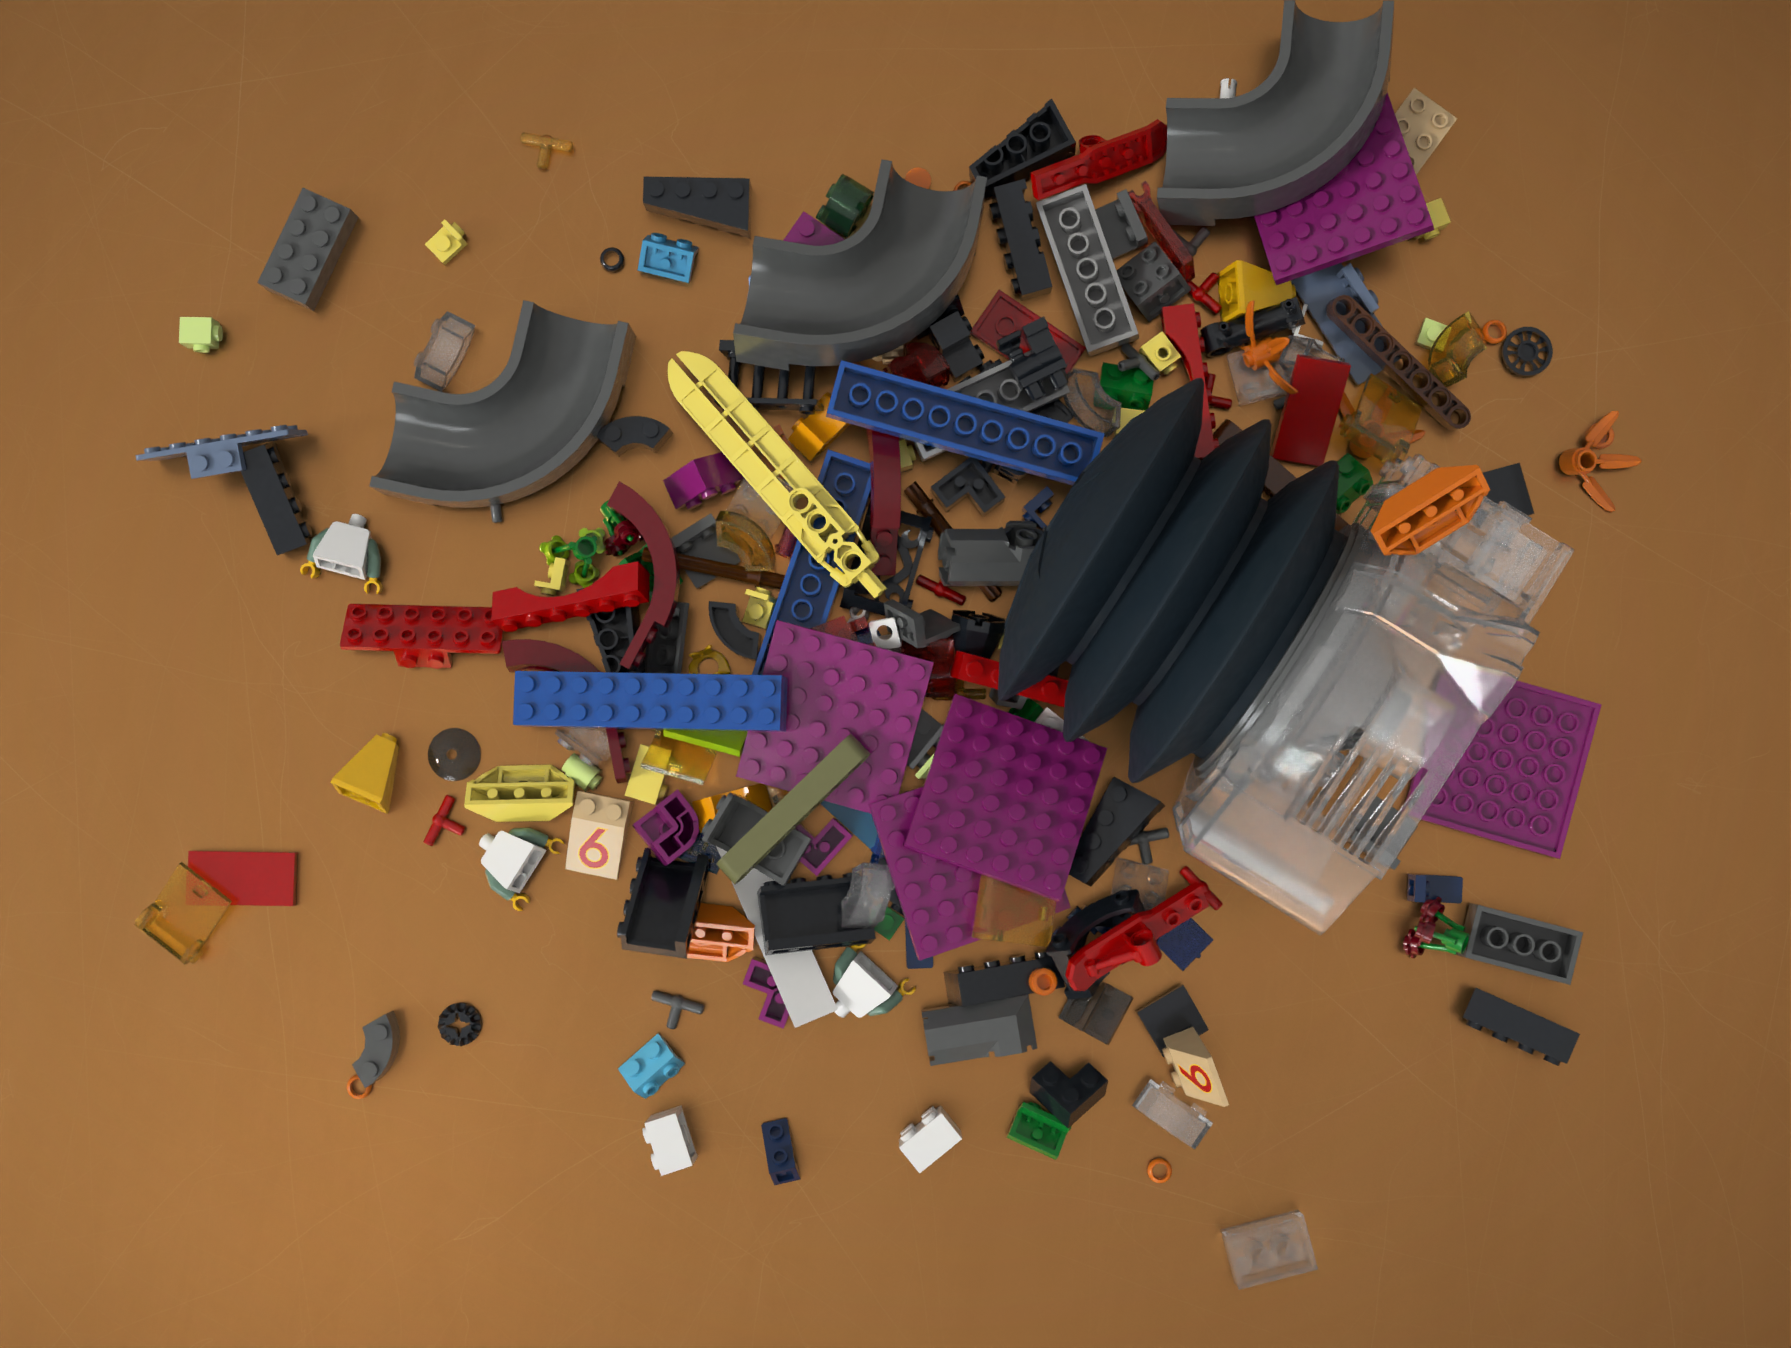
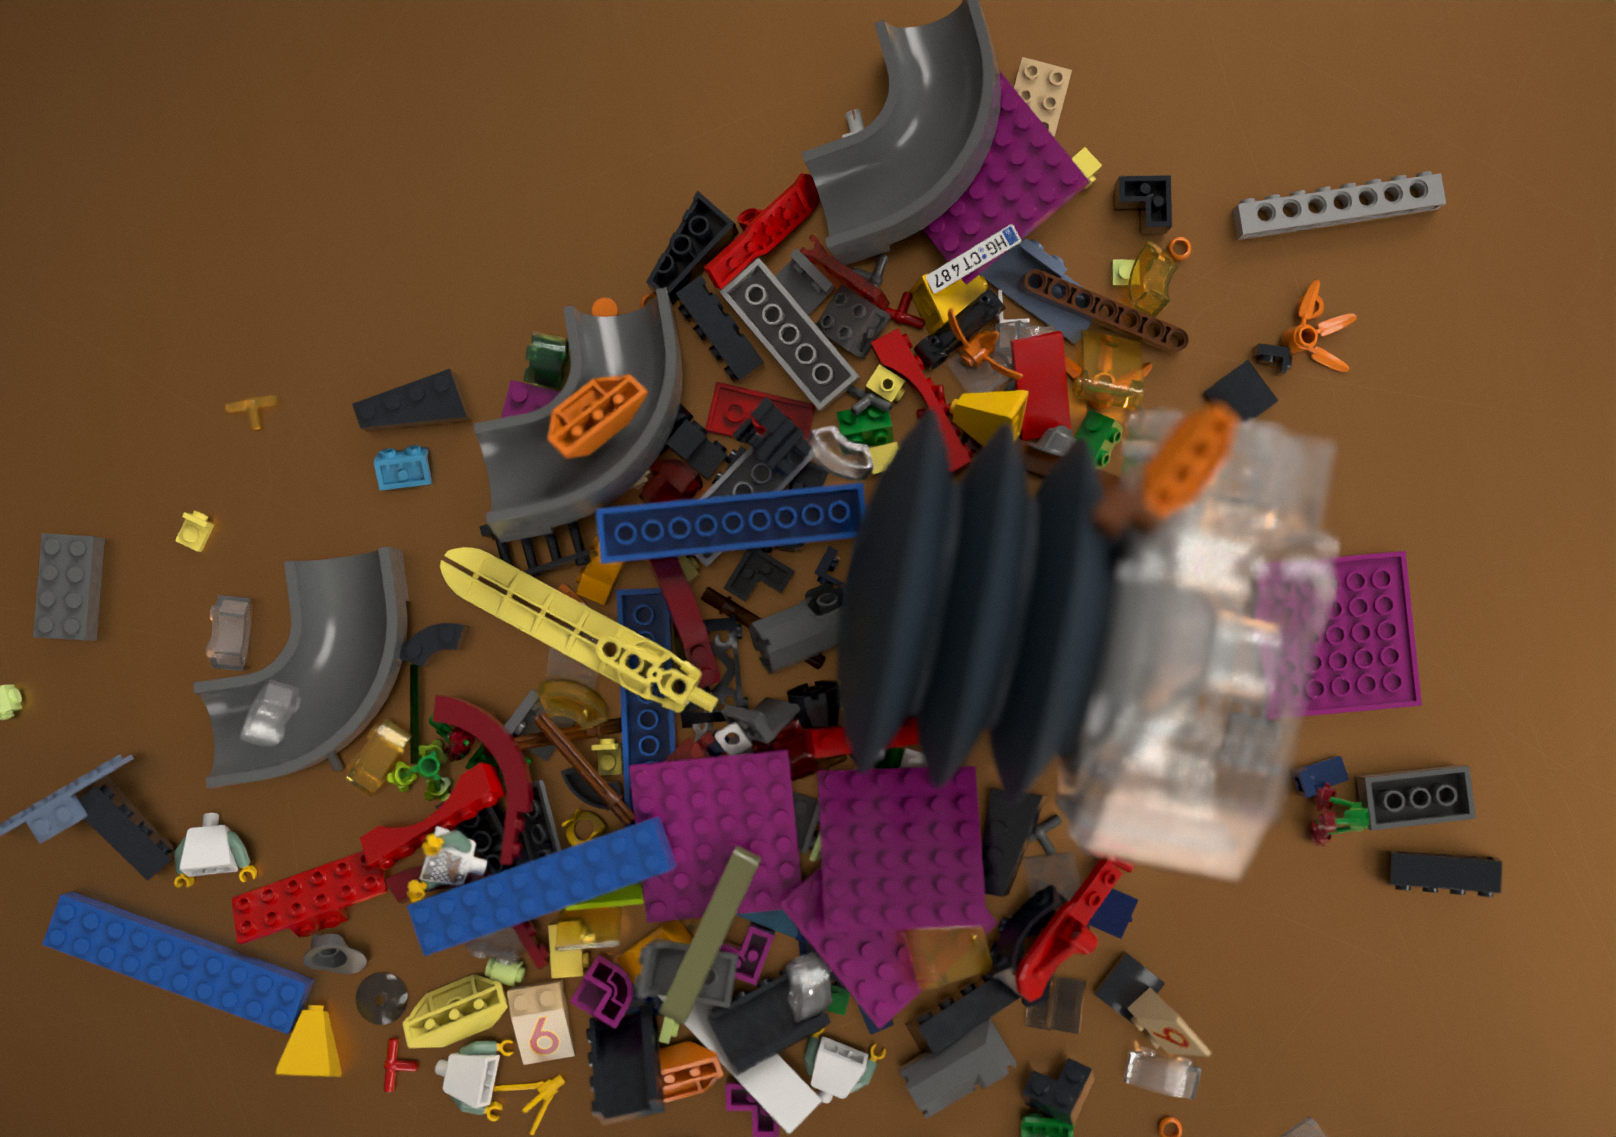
camera: 25 degrees left, 0 degrees up
light yellow bracket [534,557,570,596] -> none
black piece [600,247,624,272] -> none
magenta brick [663,452,744,510] -> none
clear pink pin [775,525,797,558] -> none
red piece [916,575,966,606] -> none
orange tile [1029,968,1057,996] -> none
black wheel [1501,327,1553,377] -> none
none -> blue brick [42,891,315,1034]
none -> clear brick [239,679,301,748]
none -> dark grey piece [303,934,367,974]
none -> clear yellow brick [345,719,412,797]
none -> torso [407,826,487,902]
none -> dark green sticker [410,664,419,764]
none -> yellow plant [493,1075,565,1135]
none -> reddish brown axle [534,713,636,827]
none -> orange wedge [548,374,648,458]
none -> yellowish green plate [659,1016,680,1044]
none -> white sticker [926,224,1021,293]
none -> yellow slope [950,390,1029,446]
none -> dark grey piece [1027,425,1076,456]
none -> reddish brown brick [1091,488,1163,540]
none -> black brick [1114,175,1172,234]
none -> light grey brick [1233,171,1446,240]
none -> black bracket [1252,343,1292,376]

